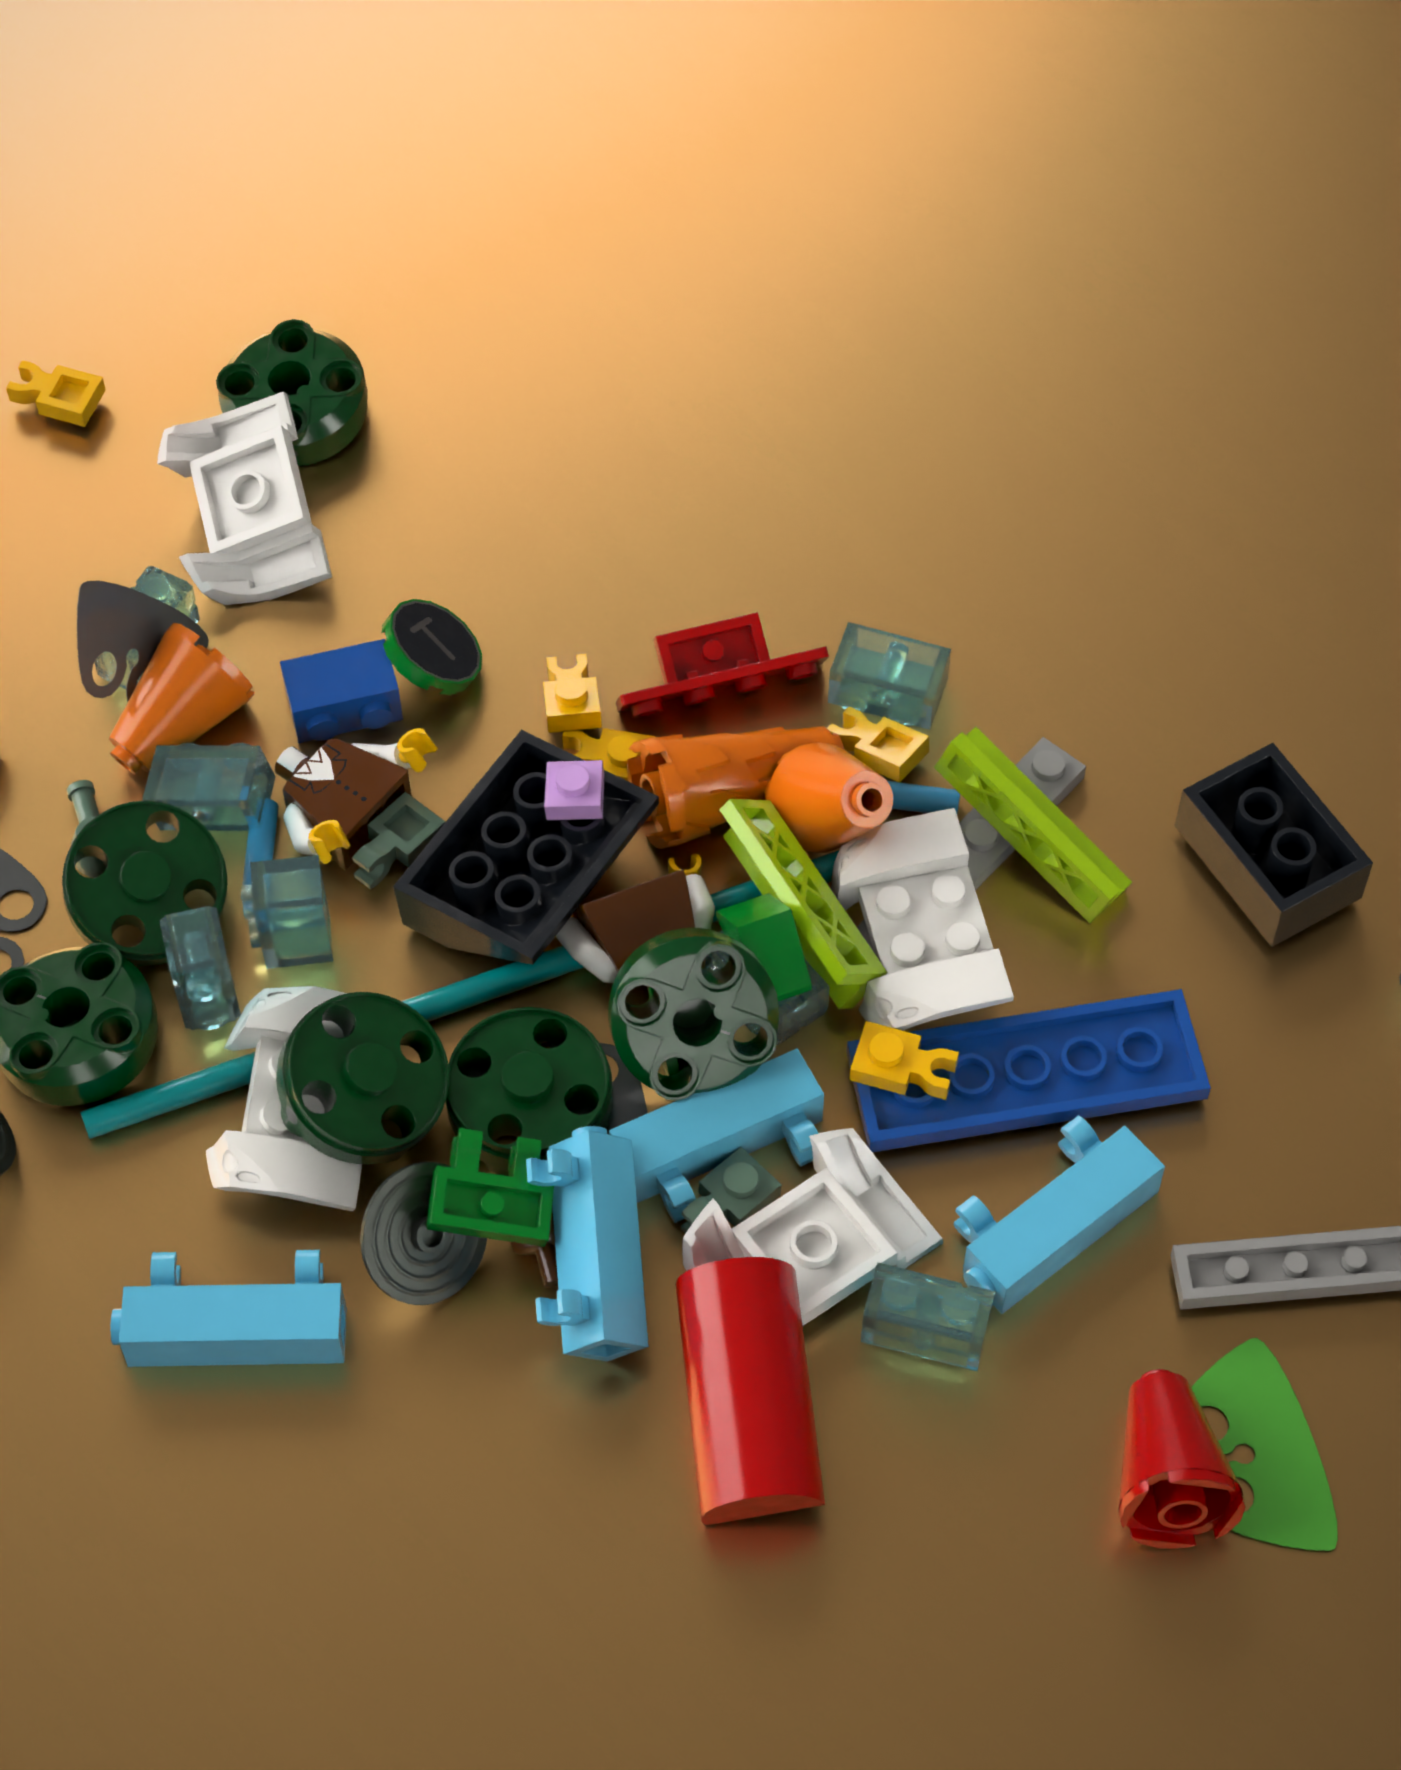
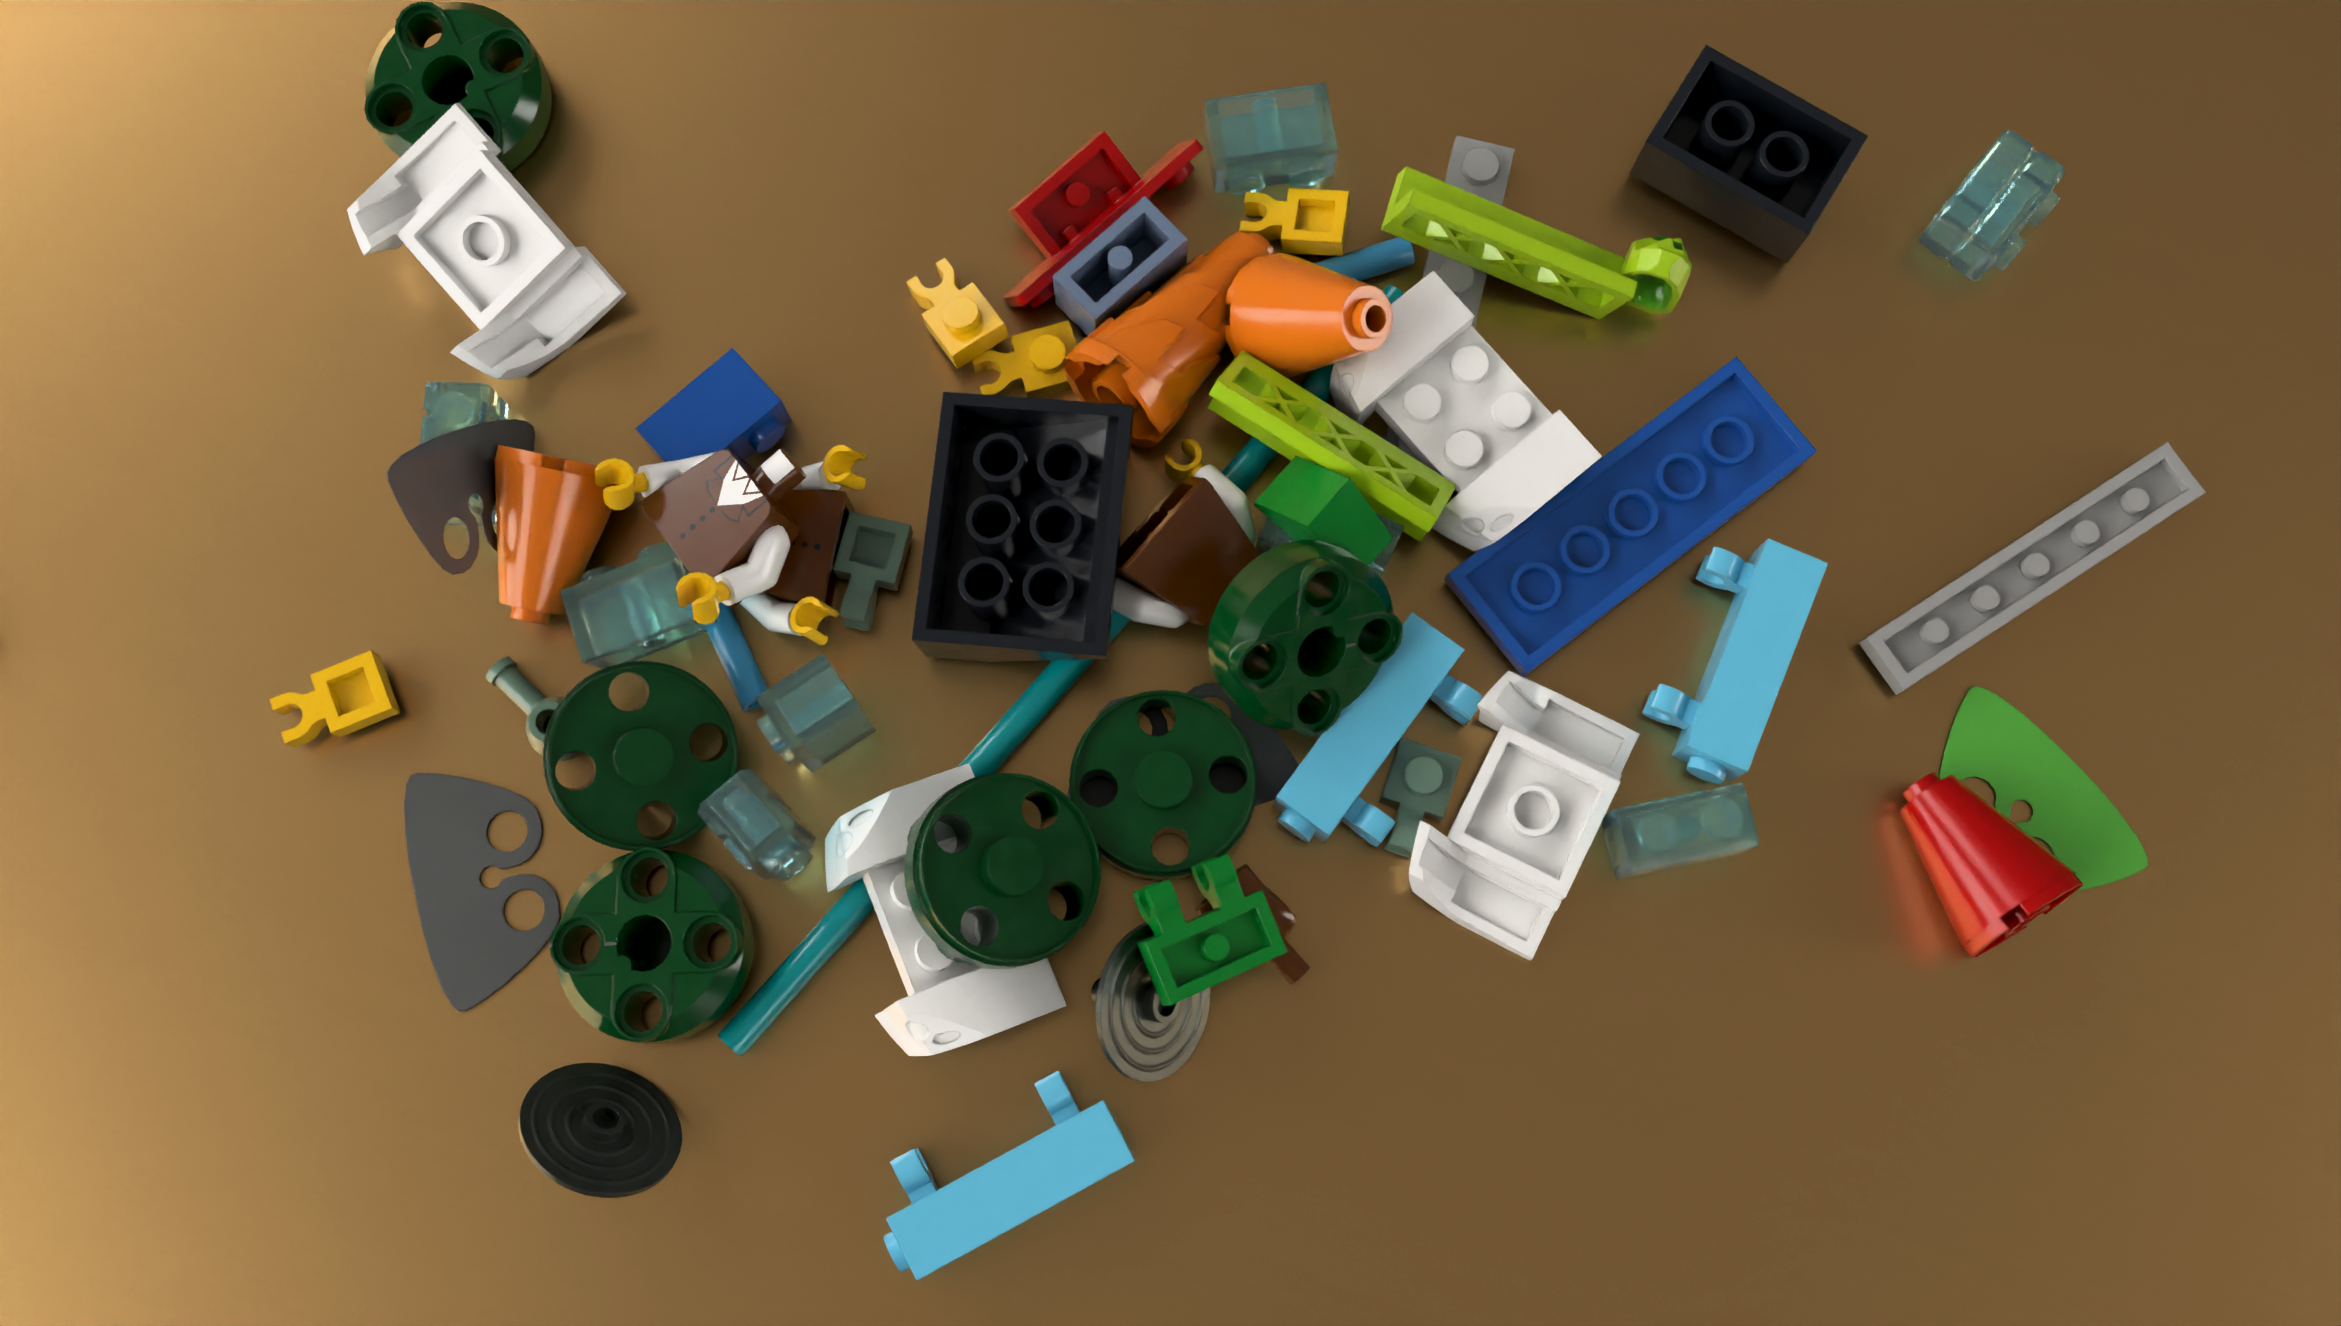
camera: 30 degrees left, 20 degrees up
yellow plate [6,360,106,427] -> none
tile [381,599,482,695] -> none
medium azure brick [526,1126,649,1362] -> none
lavender plate [544,760,605,820] -> none
red brick [675,1257,825,1526] -> none
yellow plate [849,1021,959,1100] -> none
none -> torso [595,448,807,625]
none -> sand blue brick [1052,196,1188,336]
none -> lime rock [1620,235,1693,314]

